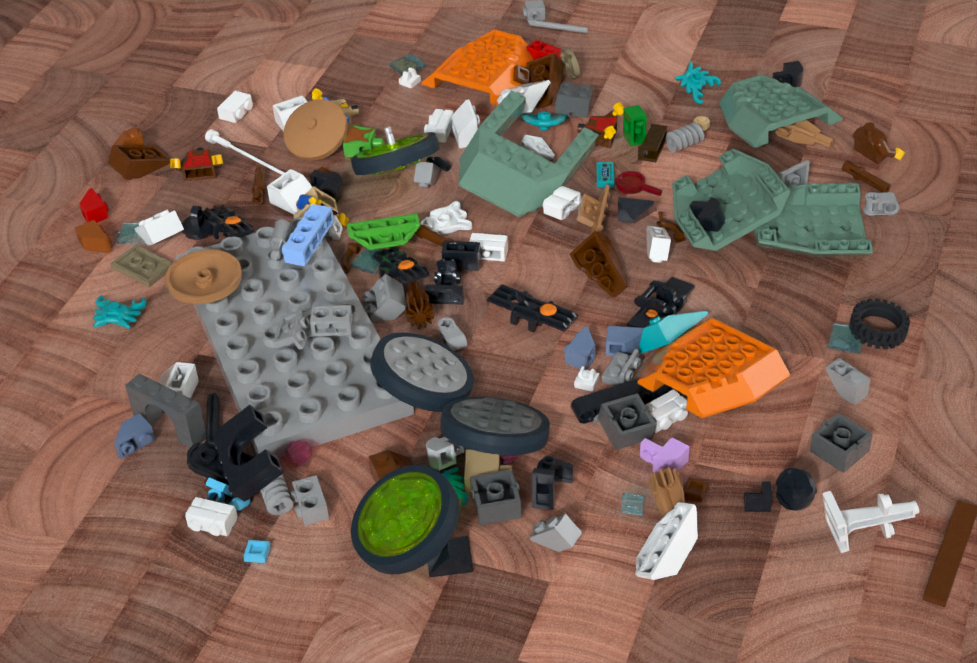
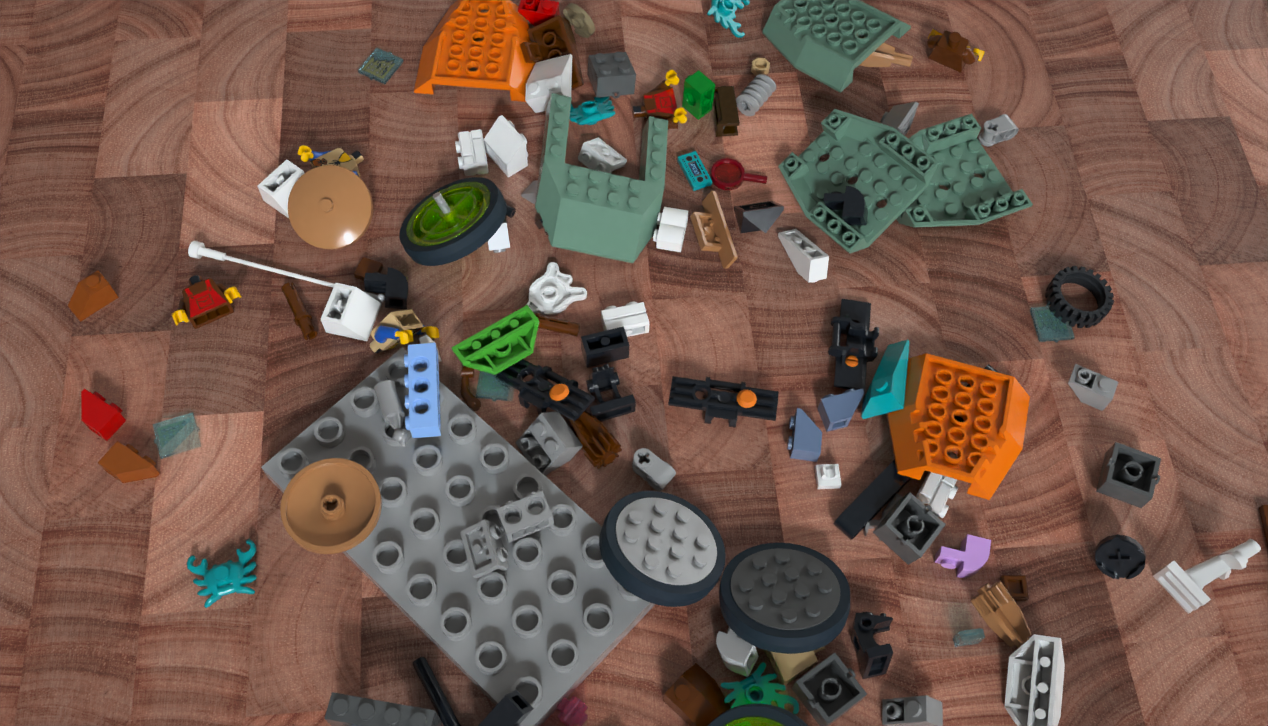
camera: 30 degrees left, 20 degrees up
reddish brown slope [108,145,170,180] -> none
dark tan tile [110,245,173,287] -> none
white slope [134,210,184,246] -> none
white slope [158,362,199,399] -> none
black tile [182,206,213,240] -> none
black piece [203,204,254,239] -> none
white brick [217,90,253,123] -> none
bright green torso [343,125,384,157] -> none
white tile [399,67,421,88] -> none
reddish brown wedge [570,231,628,298] -> none
light grey bracket [602,349,641,386] -> none
reddish brown piece [656,211,686,243] -> none
black panel [743,481,772,512] -> none
reddish brown pin [842,161,891,193] -> none

